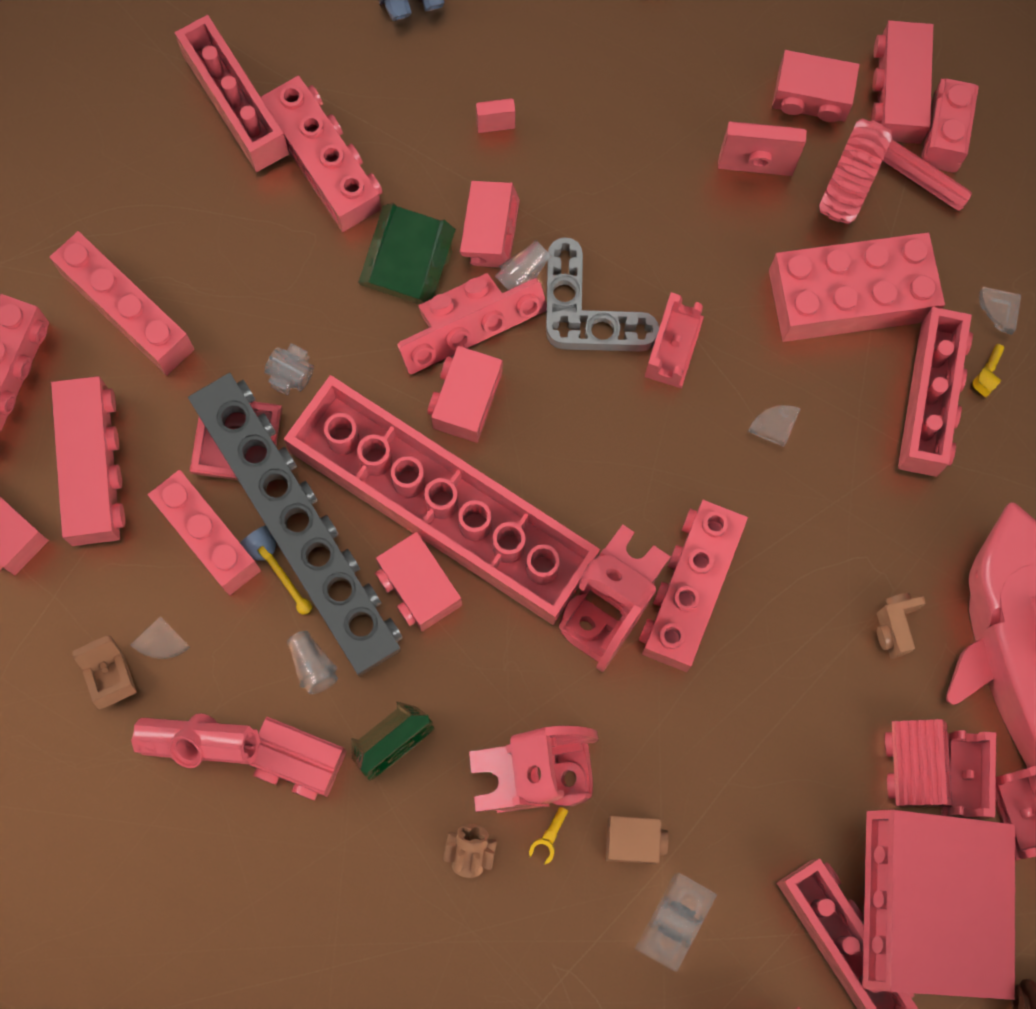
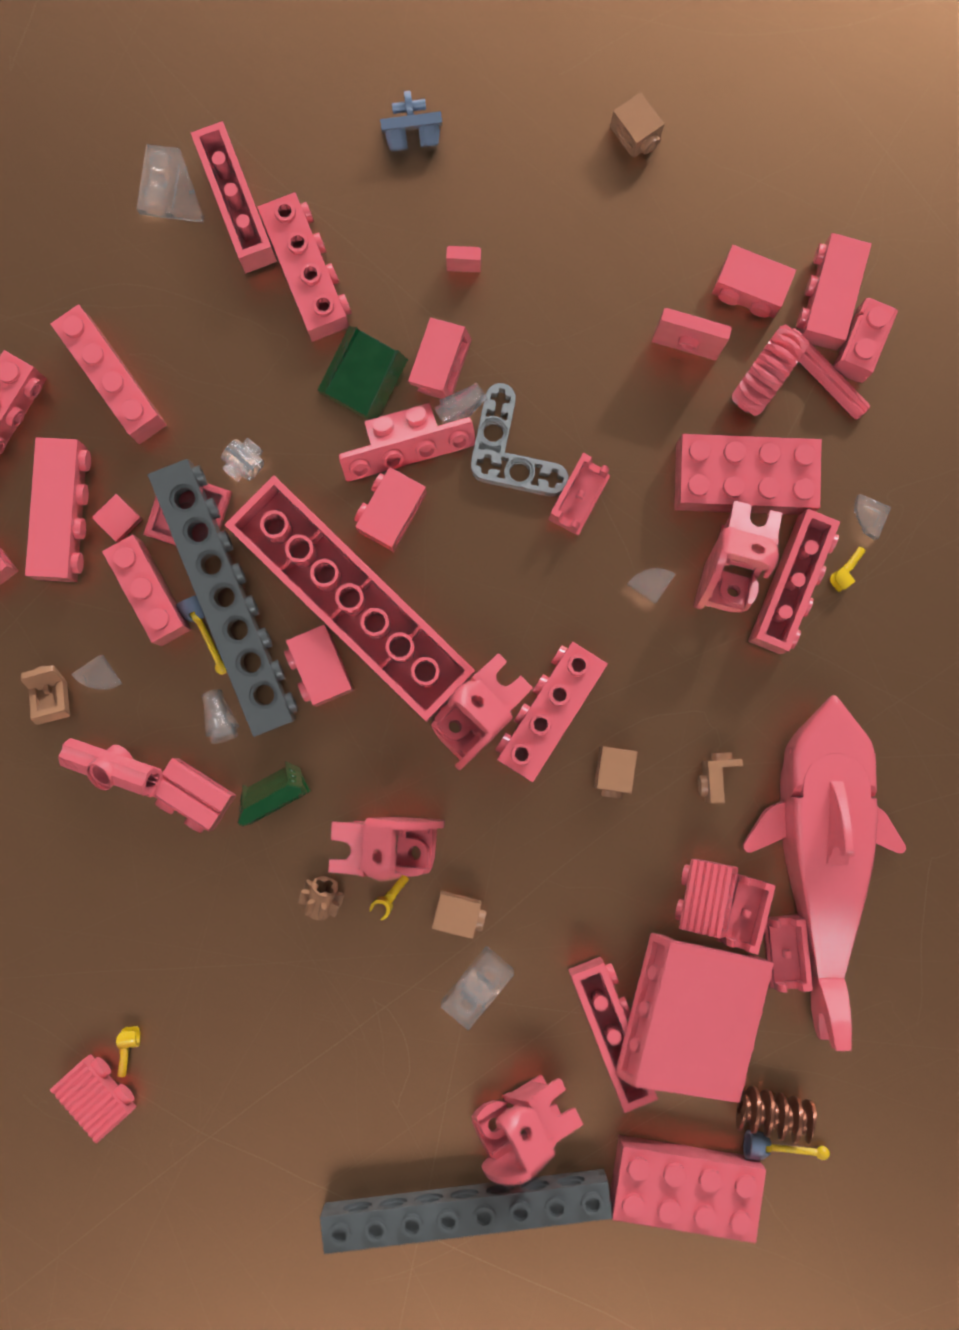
camera: 10 degrees right, 10 degrees up
none -> coral tile [92,494,143,543]
none -> clear wing [137,144,204,223]
none -> nougat brick [594,746,638,799]
none -> coral piece [693,500,782,612]

